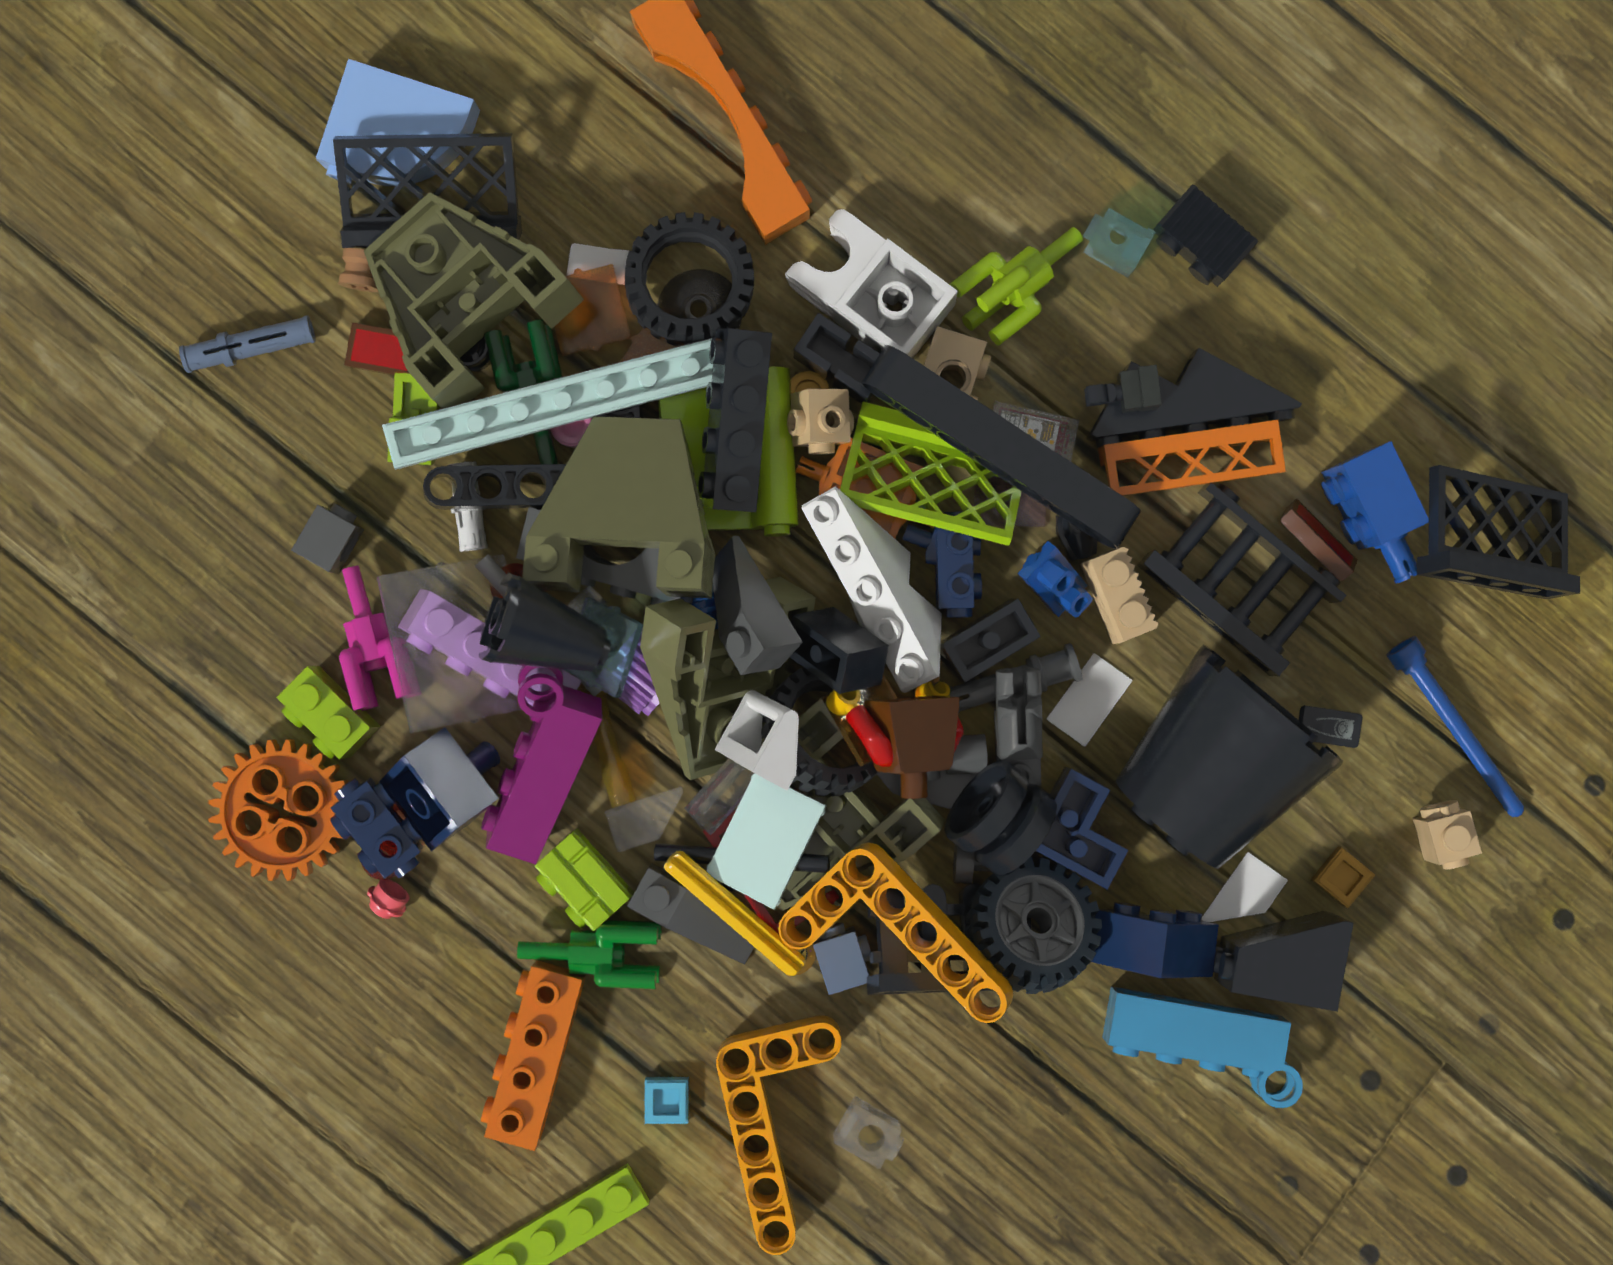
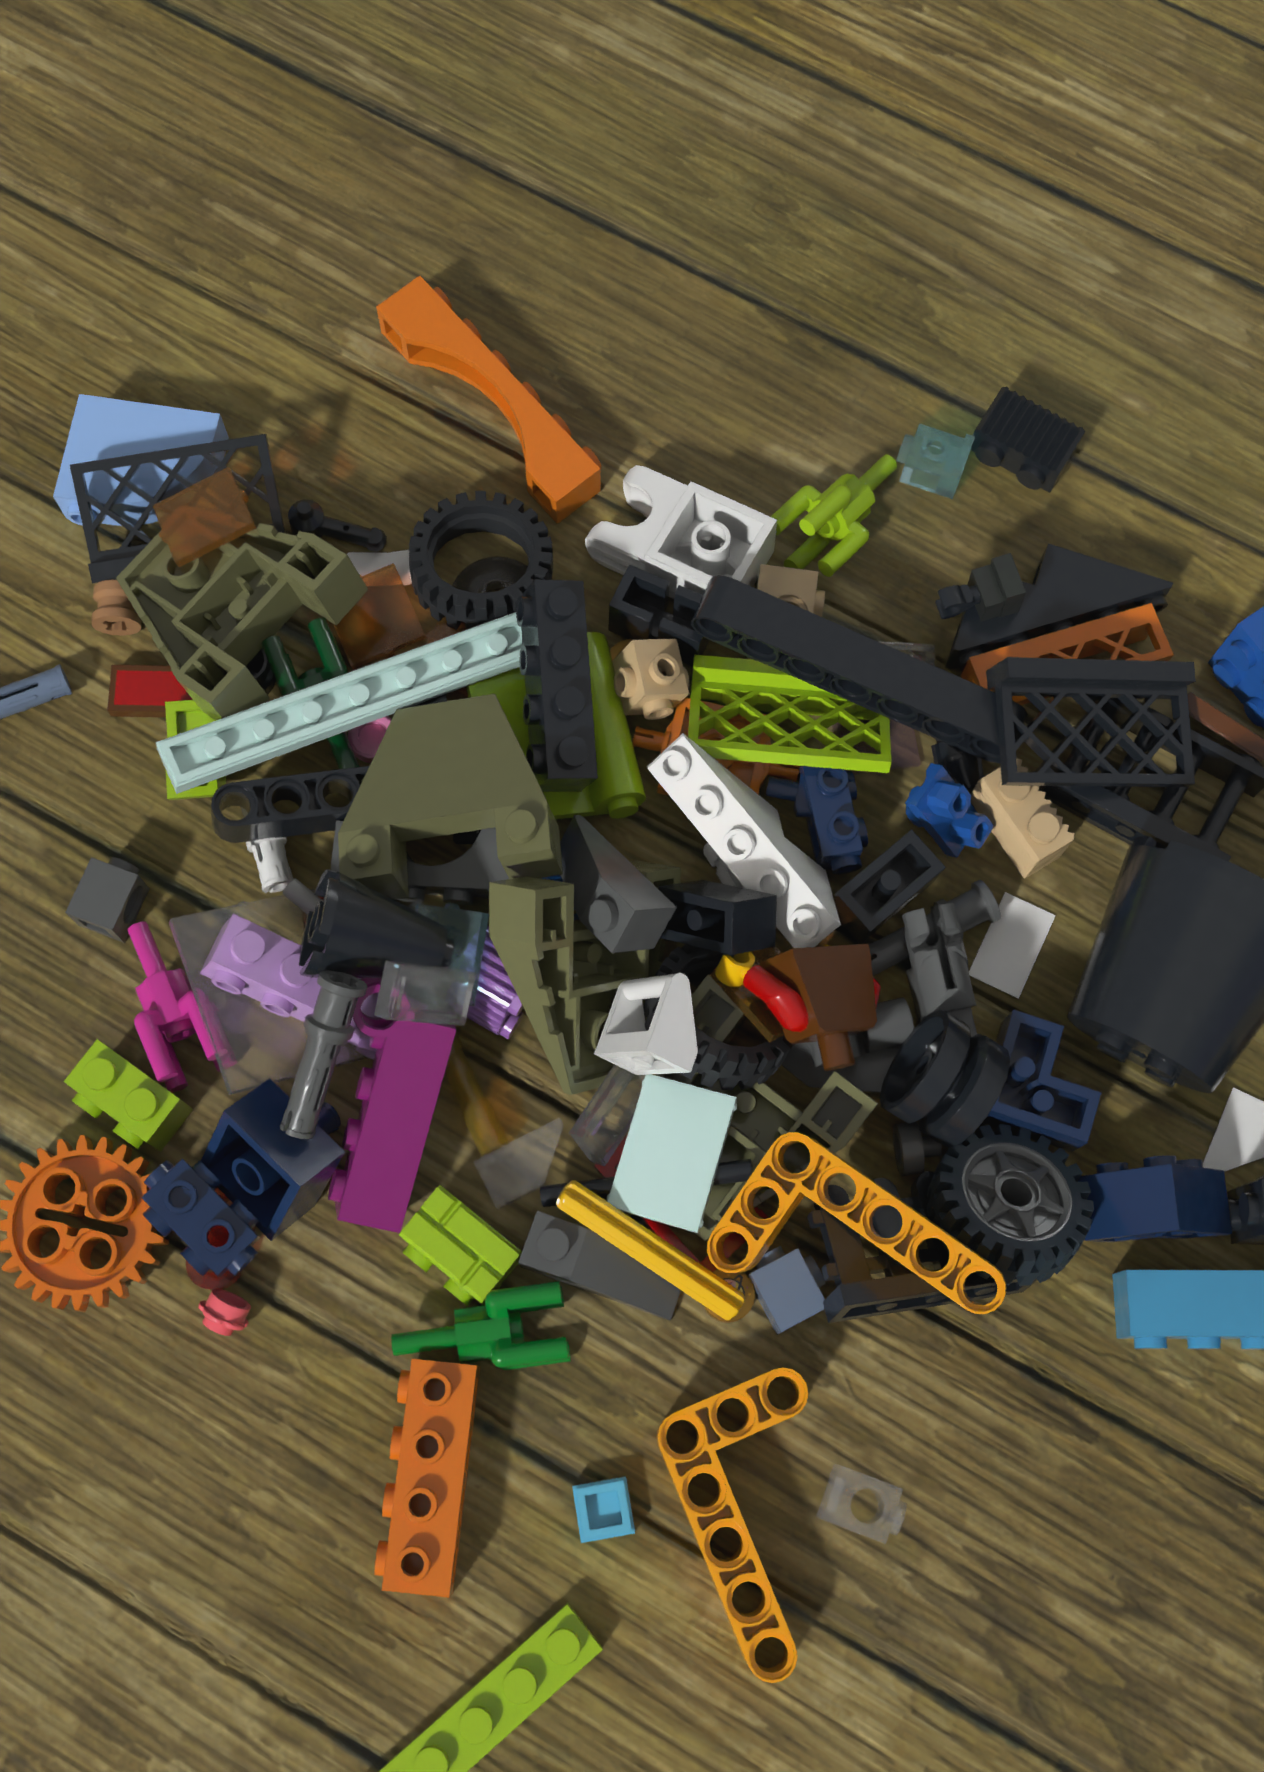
camera: 10 degrees left, 15 degrees down
none -> clear orange piece [153,467,256,567]
none -> dark grey pin [280,970,367,1139]
none -> black piece [288,499,387,552]
none -> clear tile [374,961,476,1026]
none -> black fence [986,657,1196,787]

